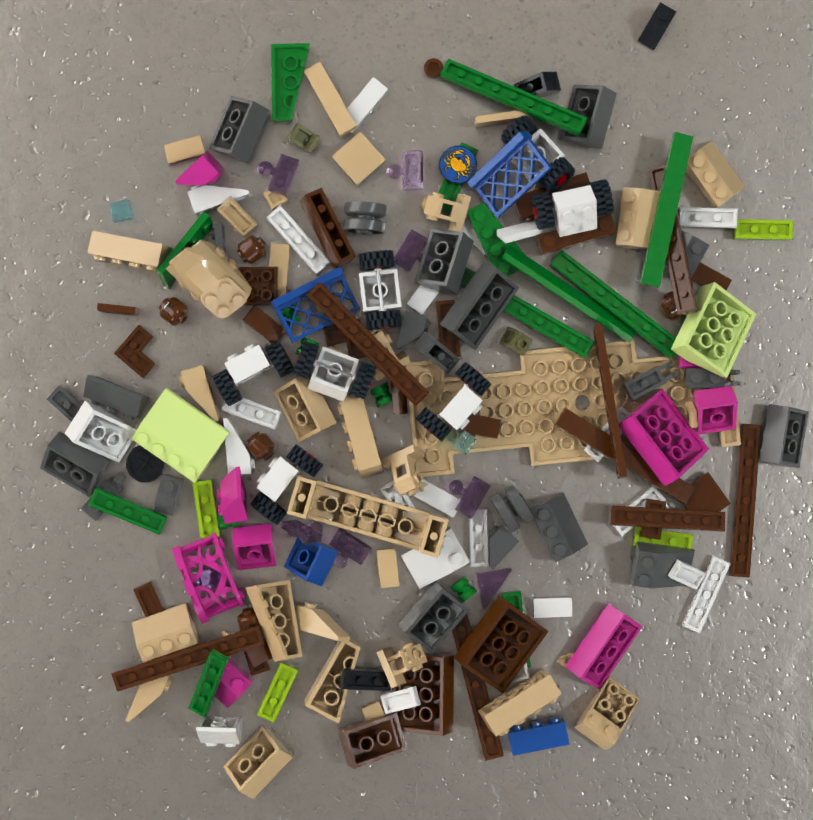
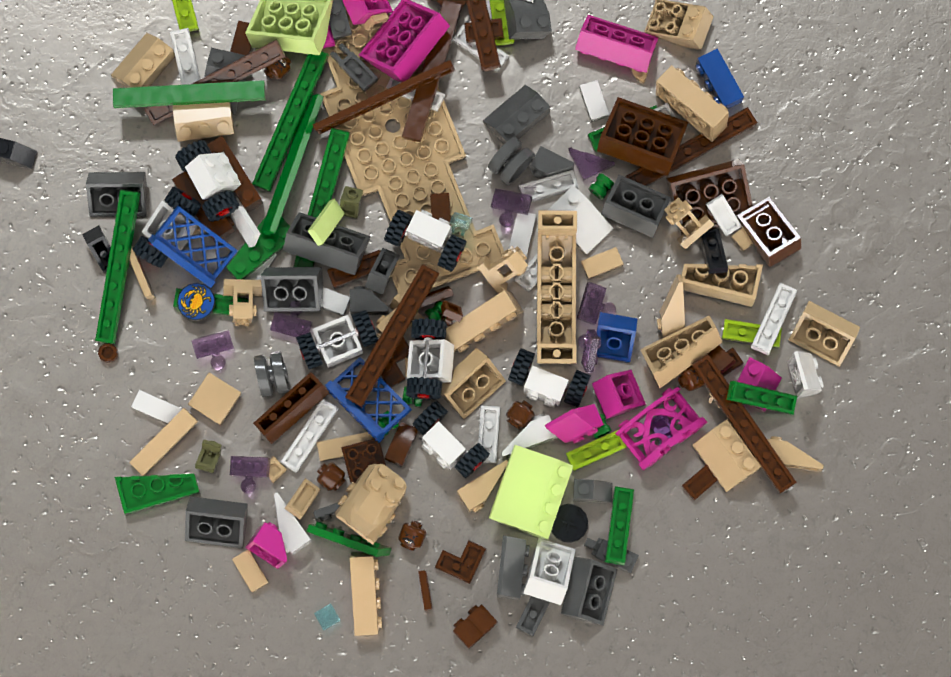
camera: 100 degrees left, 10 degrees down
none -> yellowish green tile [308,198,345,246]
none -> reddish brown tile [441,300,463,326]
none -> reddish brown brick [453,604,498,649]
none -> white tile [751,283,797,355]

